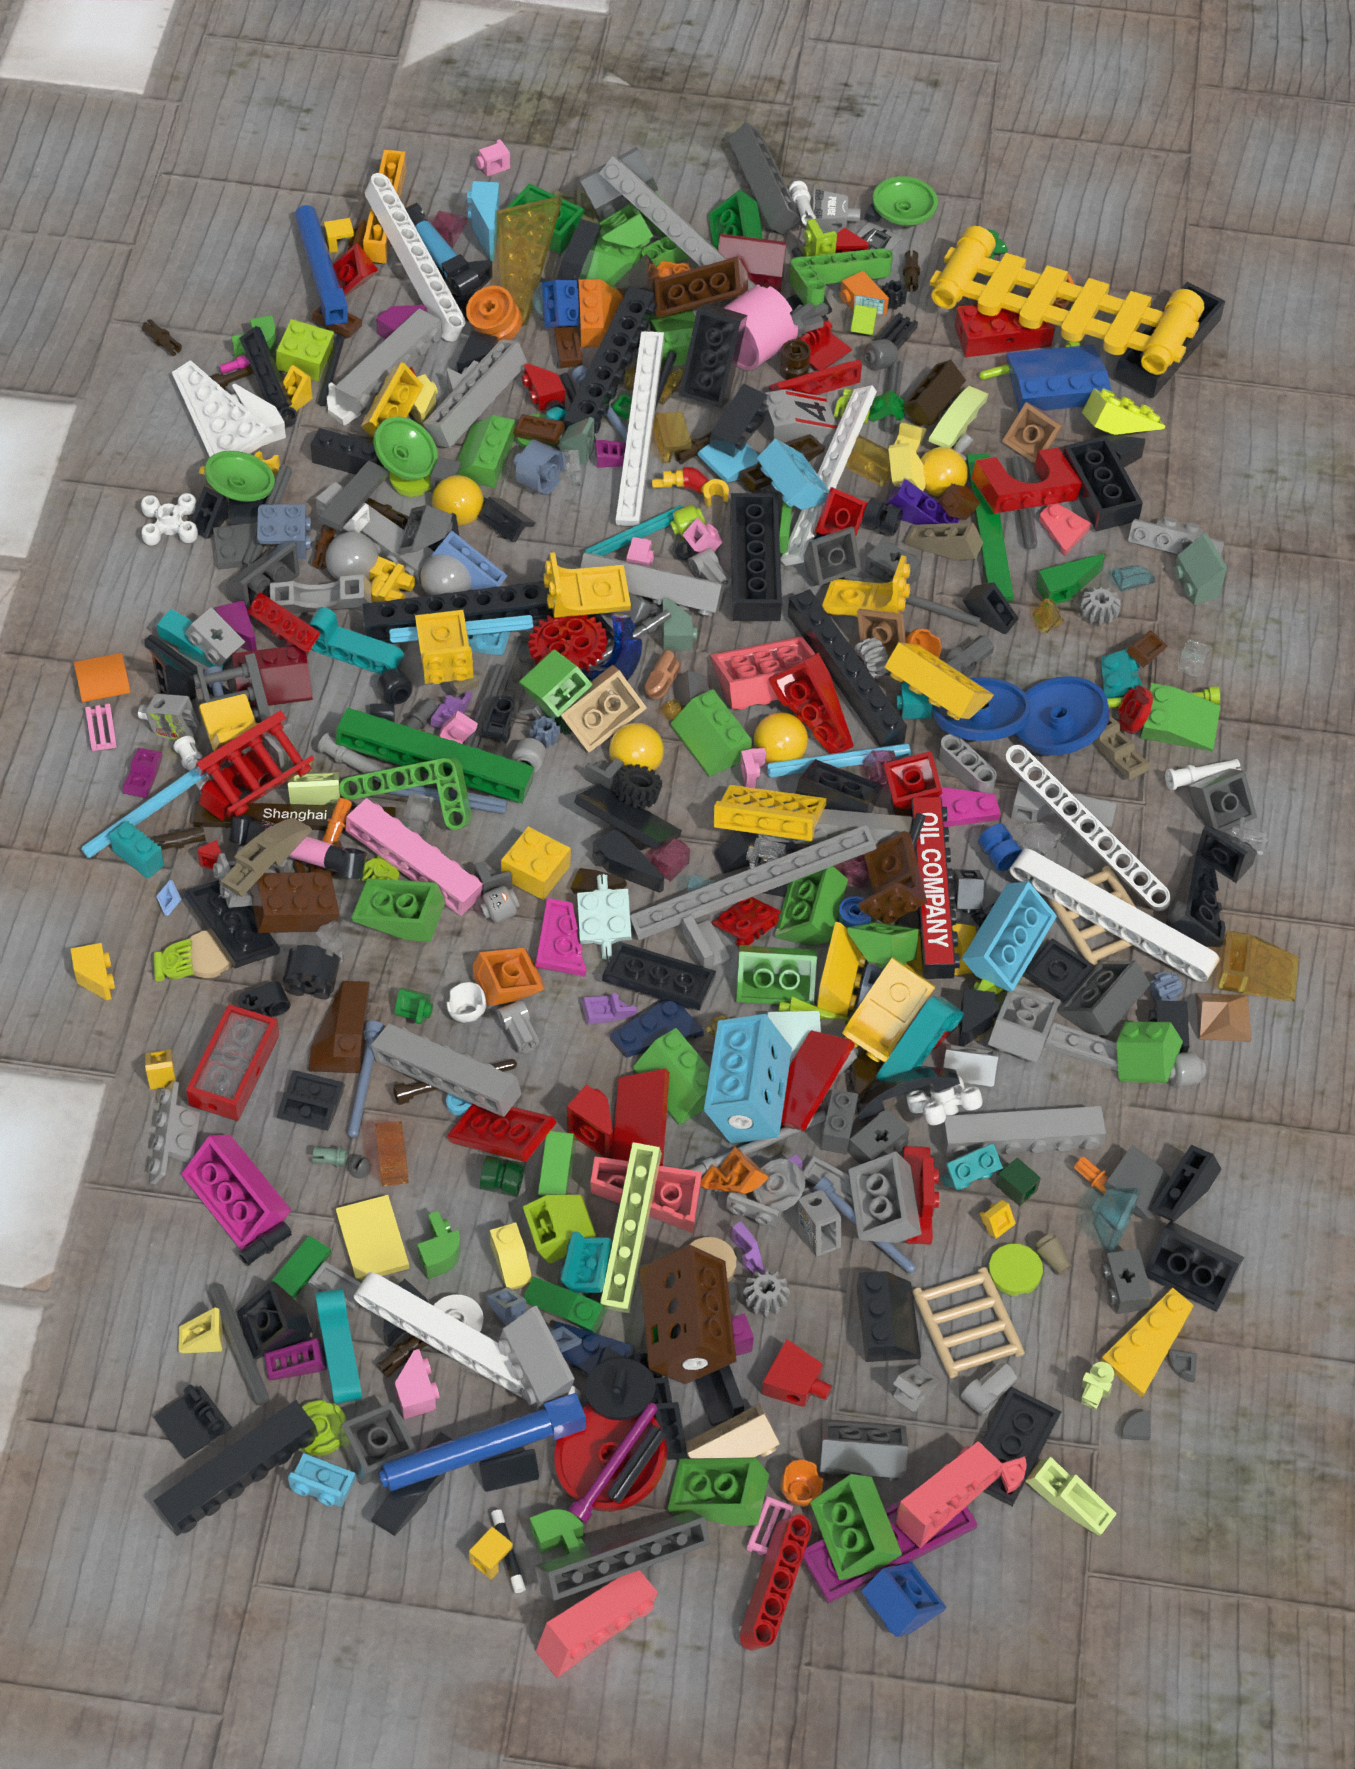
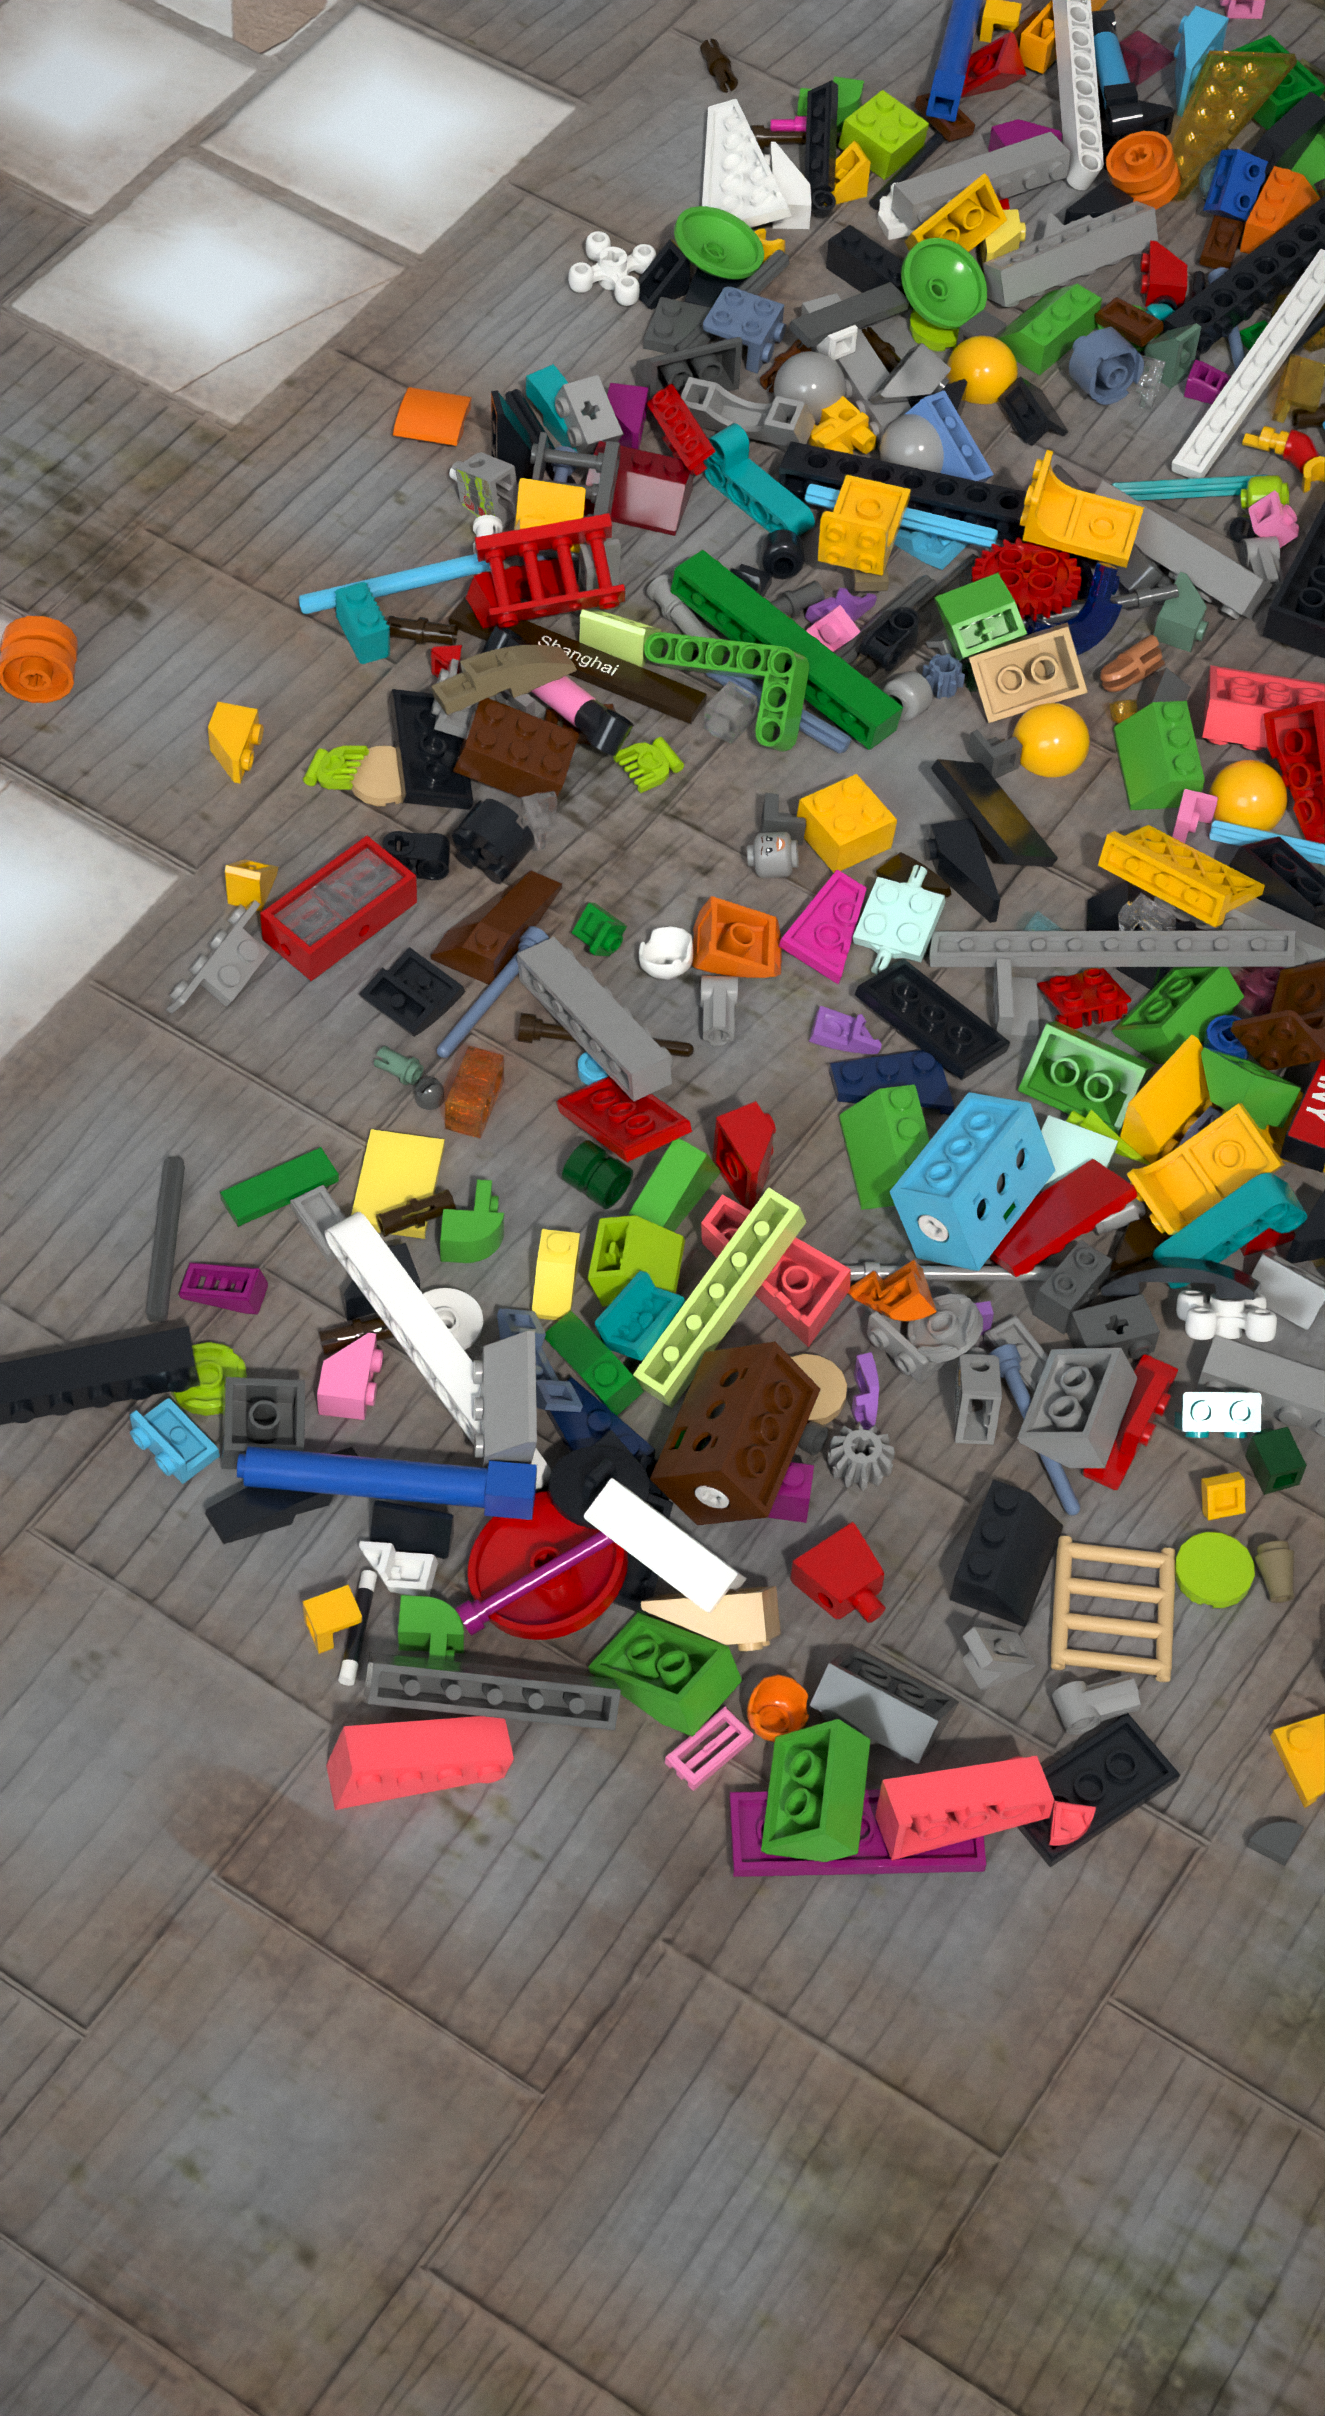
camera: 25 degrees right, 0 degrees up
bright pink tile [85,704,117,751] -> none
magenta slope [123,748,163,798] -> none
black hinge [153,1384,232,1460] -> none
light blue slope [156,880,182,916] -> none
light yellow slope [179,1308,223,1353] -> none
dark pink slope [181,1135,291,1250] -> none
black slope [237,1281,312,1359] -> none
black pin [238,1221,292,1266] -> none
teal beam [315,1288,363,1405] -> none
orange axle [321,798,352,844] -> none
bright pink brick [345,798,483,916] -> none
bright green slope [352,878,446,942] -> none
black axle [607,1426,666,1503] -> none
red tile [612,1068,670,1166] -> none
black tyre [614,764,662,809] -> none
bright pink brick [626,537,654,567] -> none
clear pink brick [651,838,690,882] -> none
black panel [695,1365,744,1426] -> none
red beam [739,1514,812,1651] -> none
blue slope [861,1562,947,1637] -> none
yellowish green slope [1025,1457,1117,1535] -> none
yellowish green hips [1081,1362,1114,1410] -> none
none -> white slope [359,1541,438,1597]
none -> dark brown pin [376,1189,456,1237]
none -> white panel [584,1478,747,1613]

